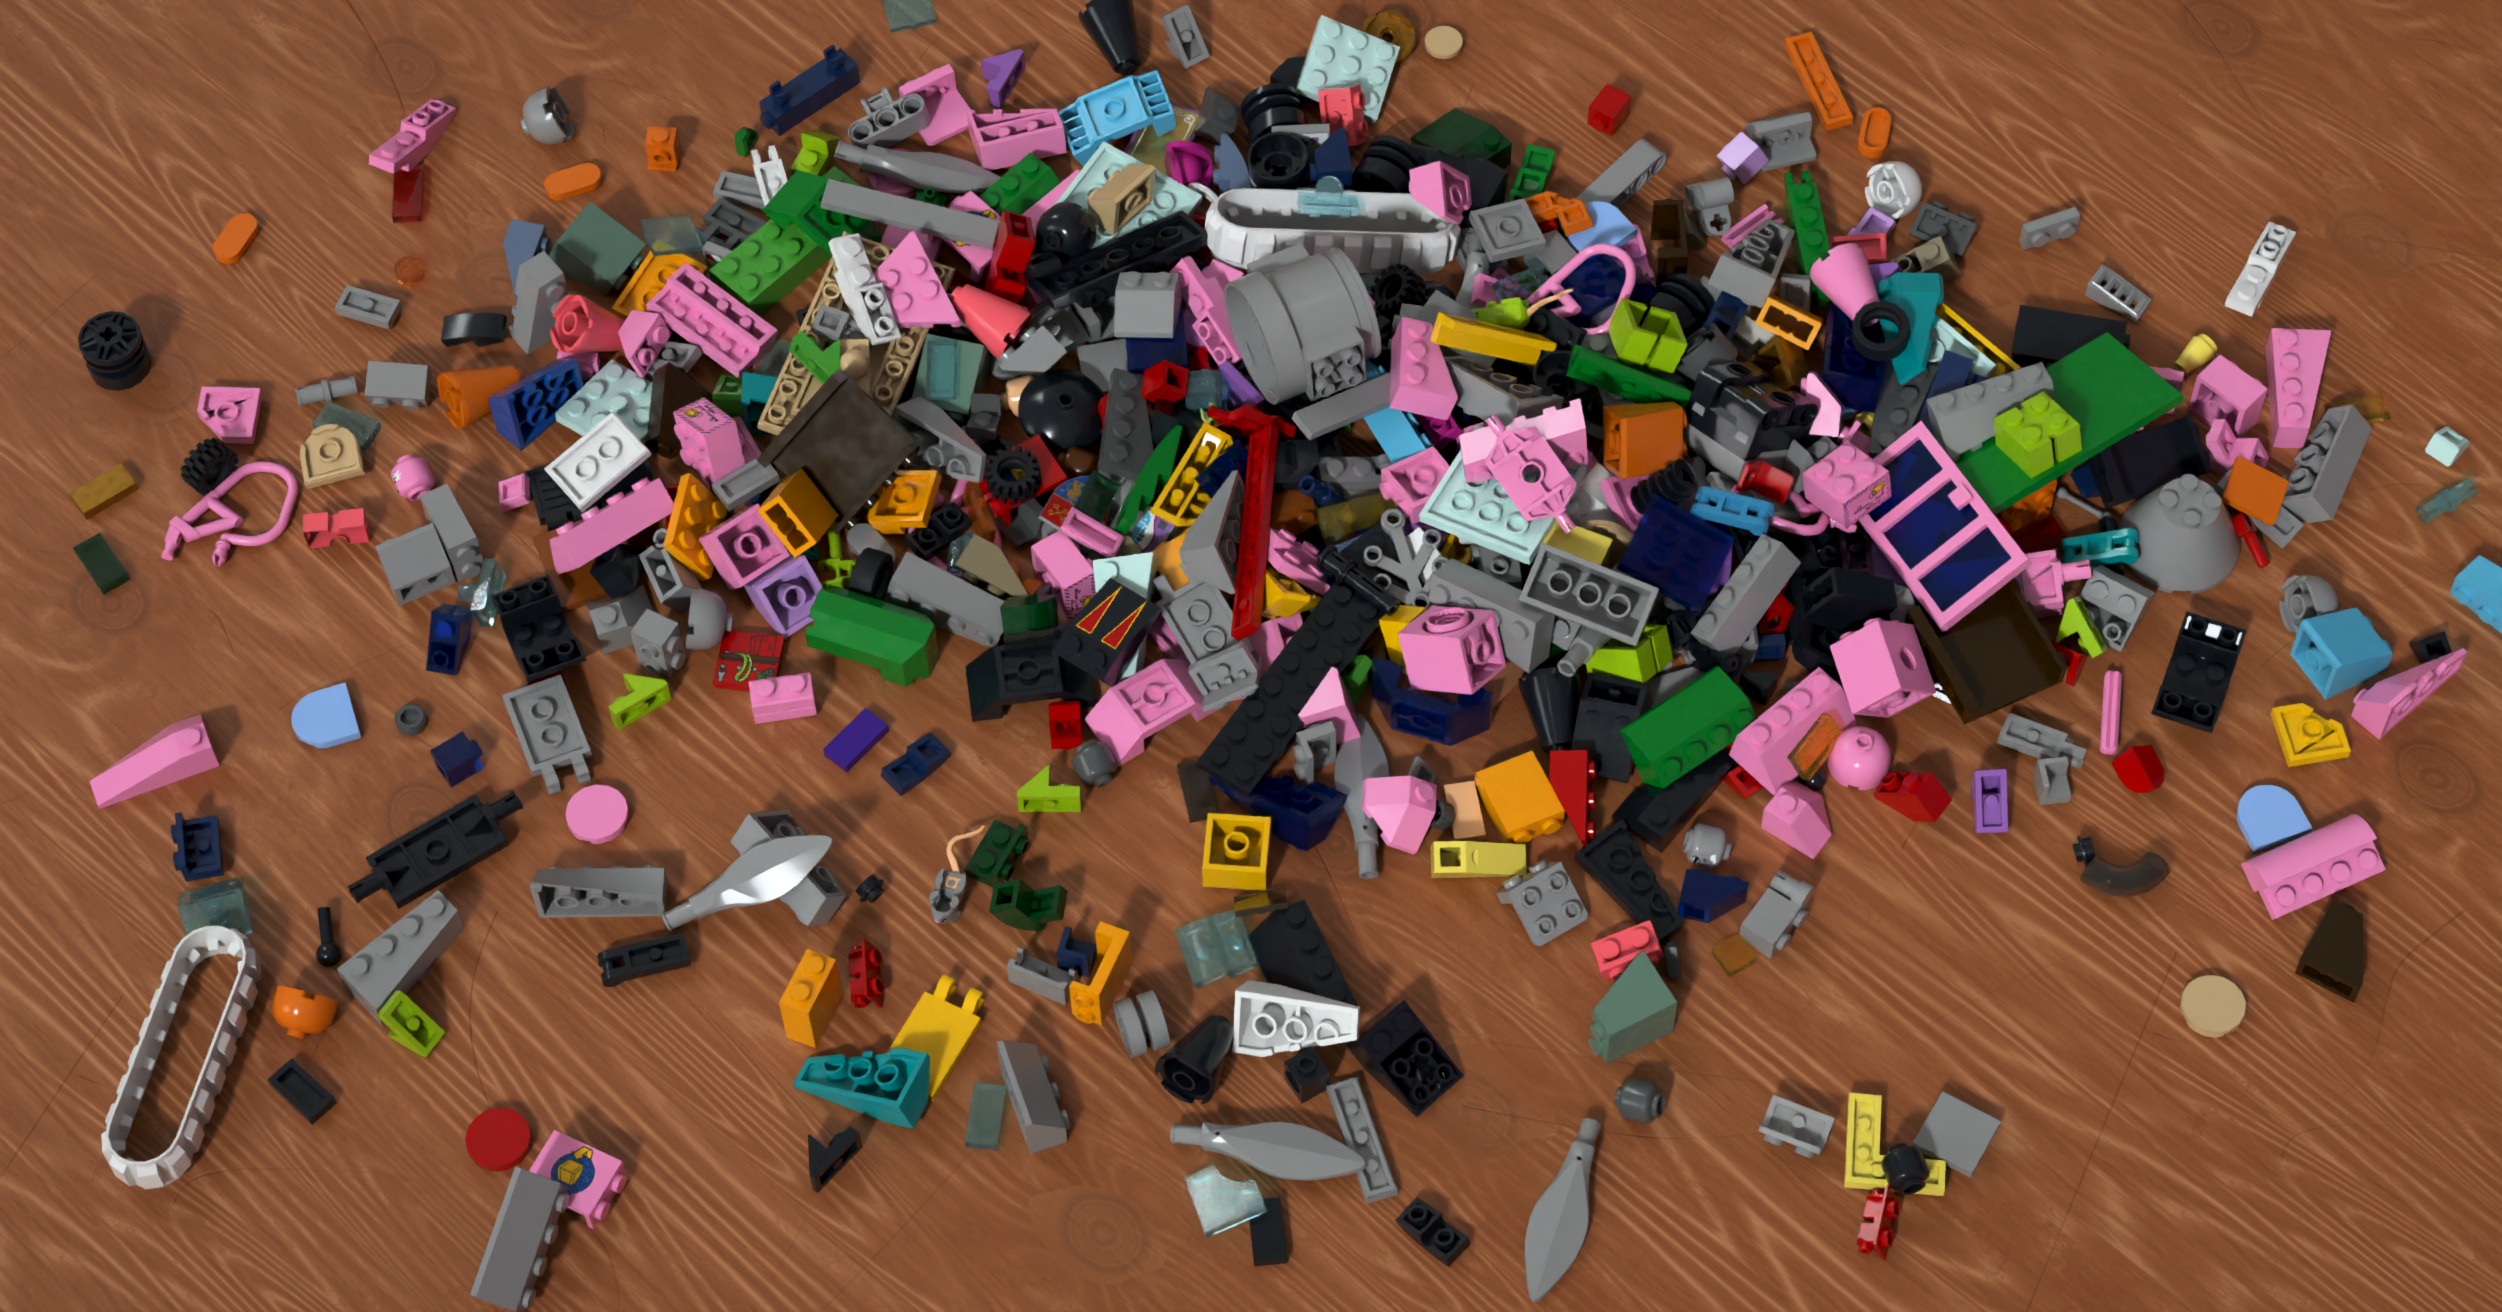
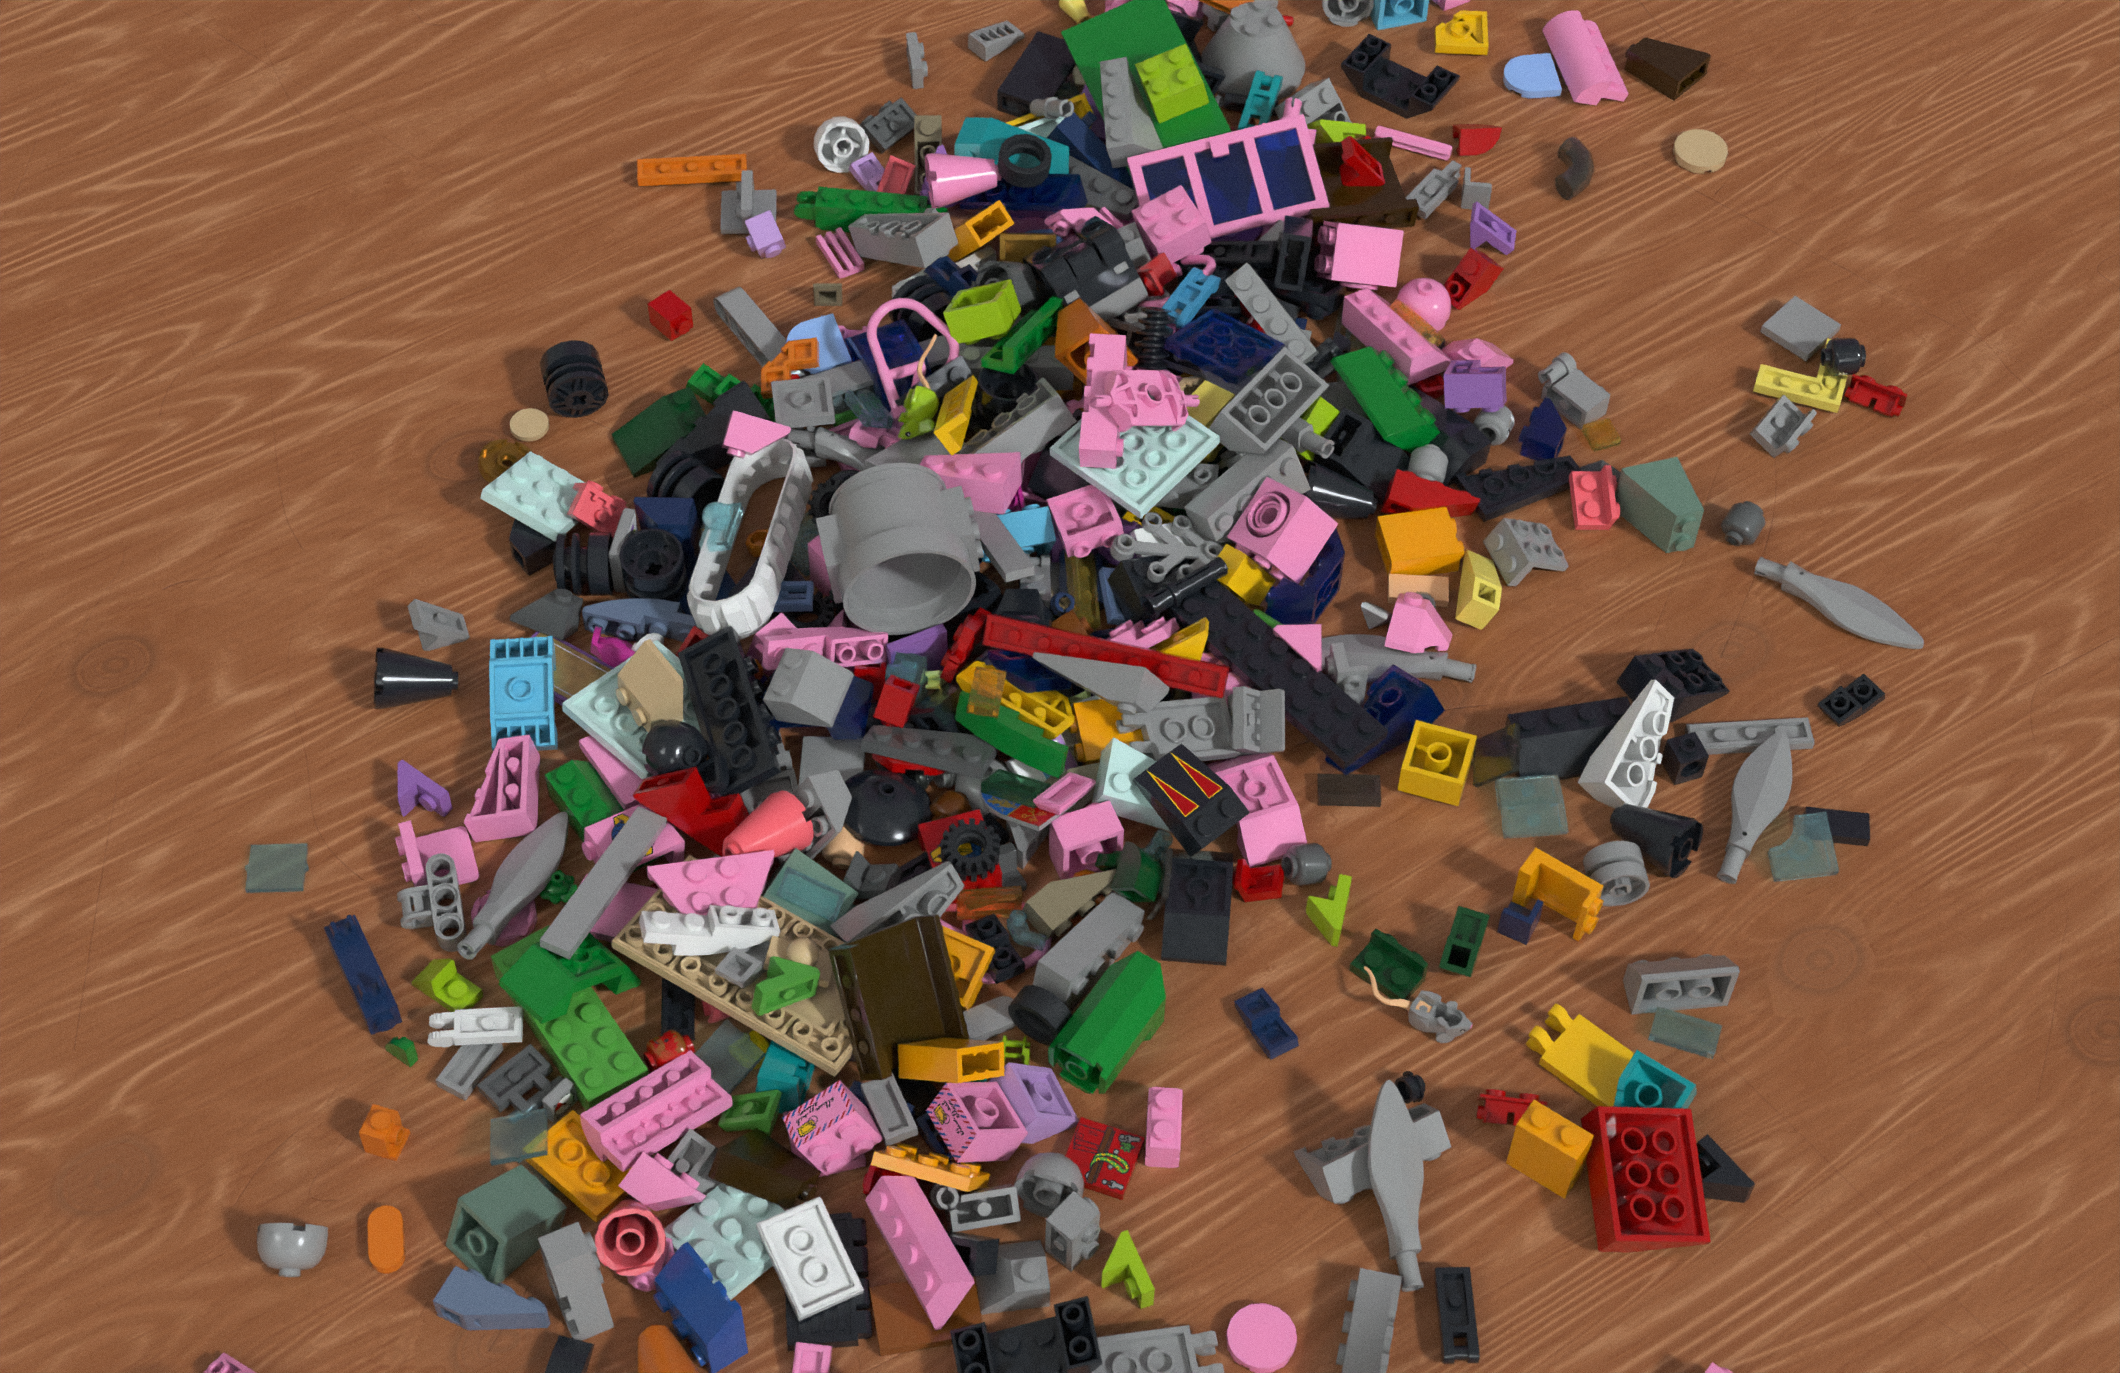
camera: 80 degrees left, 5 degrees down
dark purple tile [823,708,889,772] -> none
light grey hinge [1006,946,1080,1006] -> none
dark brown panel [1650,199,1688,288] -> none
light grey piece [1684,177,1734,236] -> none
orange tile [1858,107,1892,158] -> none
black plate [2072,836,2097,866] -> none
none -> black wheel [540,340,609,418]
none -> red head [643,1029,695,1073]
none -> clear yellow tile [967,667,1007,718]
none -> light grey pin [1030,97,1074,119]
none -> red slope [1339,136,1385,186]
none -> light grey head [1408,444,1448,483]
none -> medium lavender brick [1444,360,1507,412]
none -> red slope [1581,1106,1711,1252]

